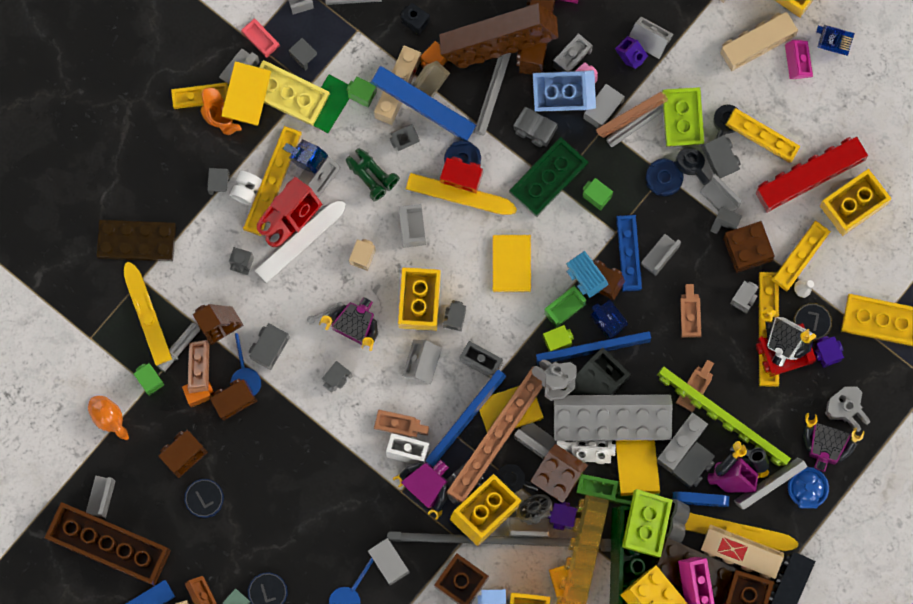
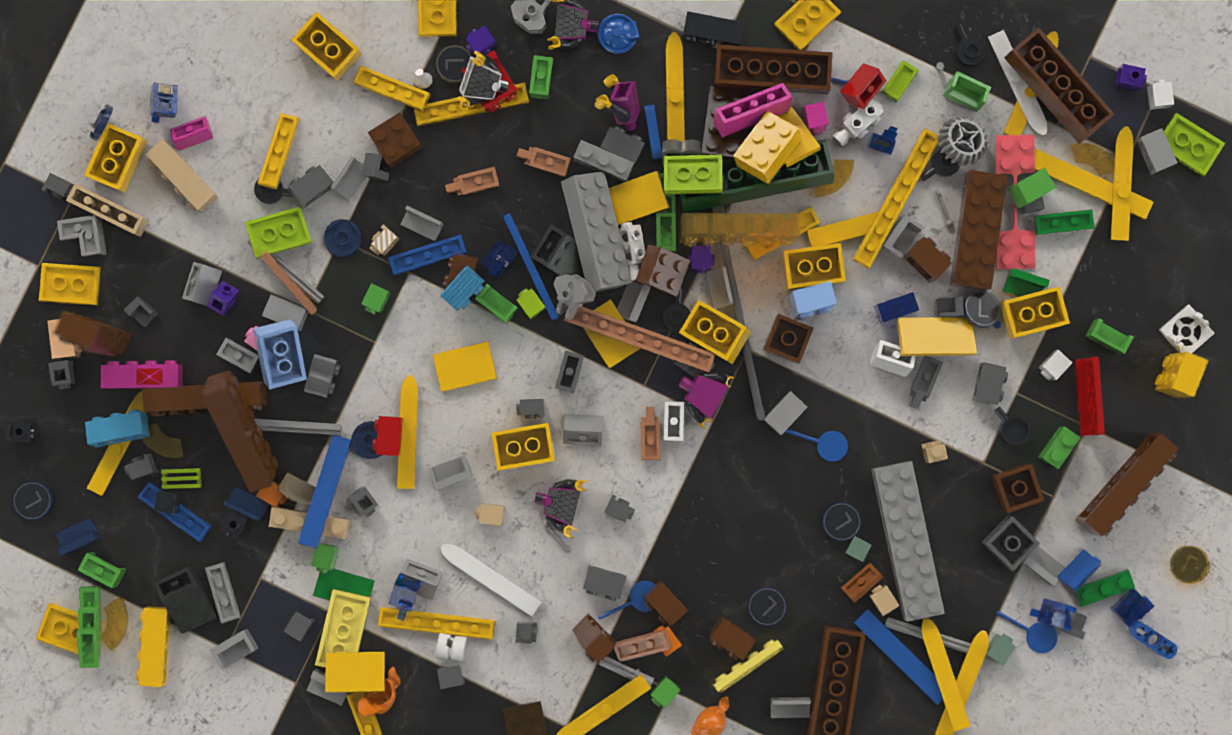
camera: 105 degrees left, 10 degrees up
coral tile [241,18,280,58] -> none
red brick [257,177,323,247] -> none
dark green piece [346,148,400,202] -> none
blue tile [426,370,506,467] -> none
dark green plate [509,137,588,217] -> none
dark grey wheel [517,494,553,525] -> none
lime plate [657,367,791,466] -> none
black piece [675,147,710,185] -> none
tan brick [701,525,784,579] -> none
light grey brick [730,281,759,314] -> none
black piece [730,445,769,473] -> none
light grey tile [734,458,807,509] -> none
red brick [756,136,869,213] -> none
none -> dark blue panel [224,487,270,521]
none -> tan brick [370,225,399,256]
none -> bright green panel [529,55,554,100]
none -> light yellow plate [714,640,783,693]

